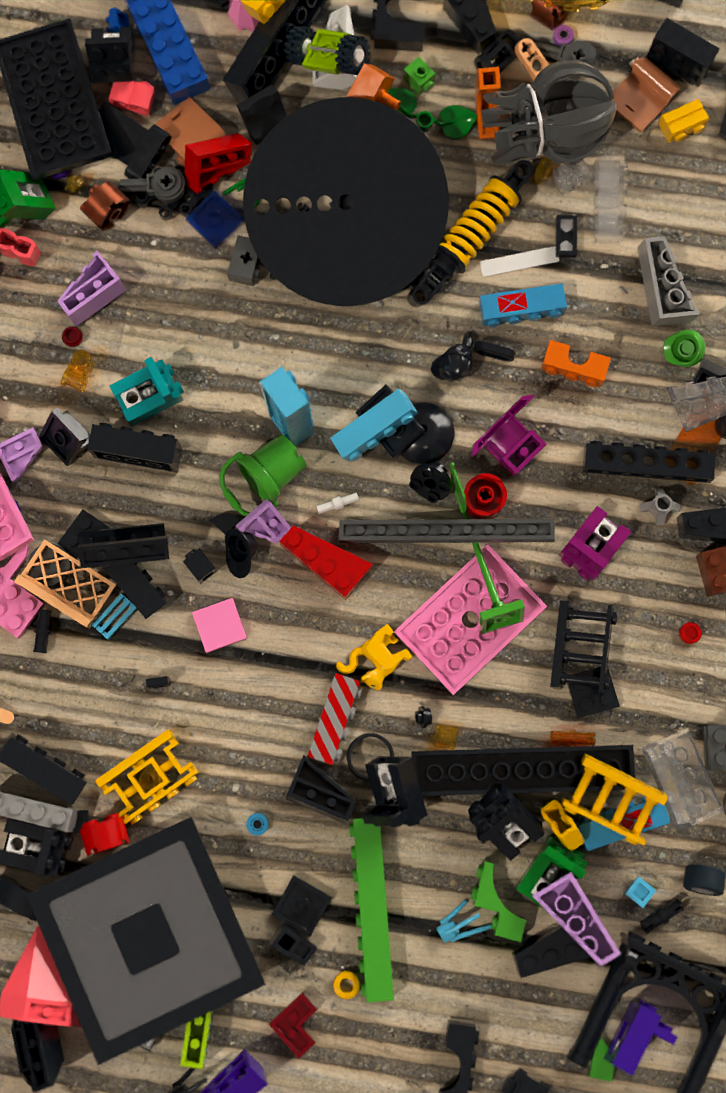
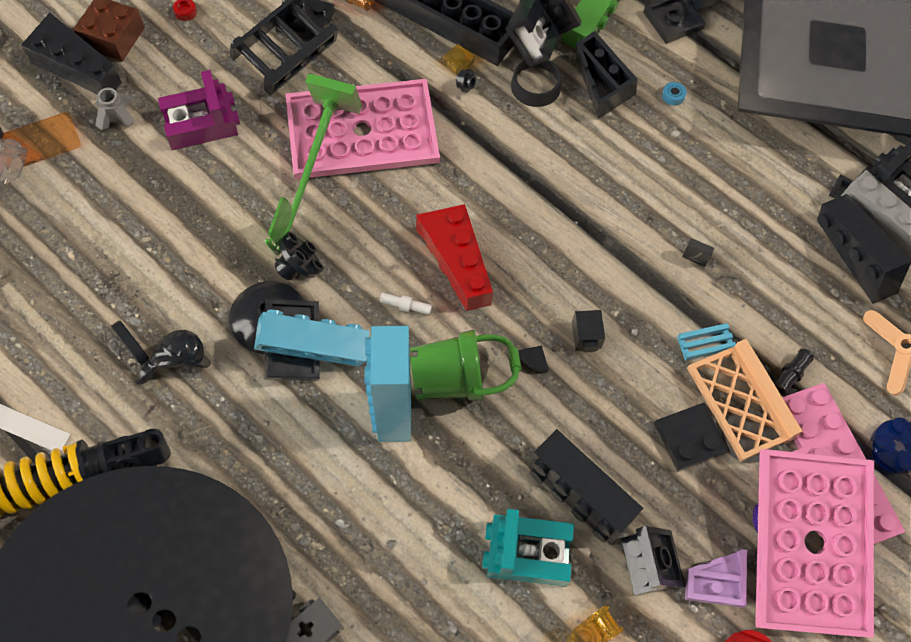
camera: 150 degrees left, 15 degrees down
black fence [78,523,169,568] -> none
red brick [80,813,130,856] -> none
yellow fence [95,729,199,825] -> none
black wedge [104,562,166,619] -> none
clear yellow plate [139,768,161,791] -> none
bright pink tile [192,598,247,653] -> none
black piece [225,528,257,578] -> none
lavender wing [236,499,291,544] -> none
brick [307,673,363,765] -> none
yellow animal [336,624,413,691] -> none
dark grey plate [338,519,555,543] -> none
red brick [464,473,507,519] -> none
magenta piece [470,395,547,477] -> none
dark azure brick [479,283,567,327] -> none
orange arch [541,340,611,387] -> none
black brick [583,441,716,483] -> none

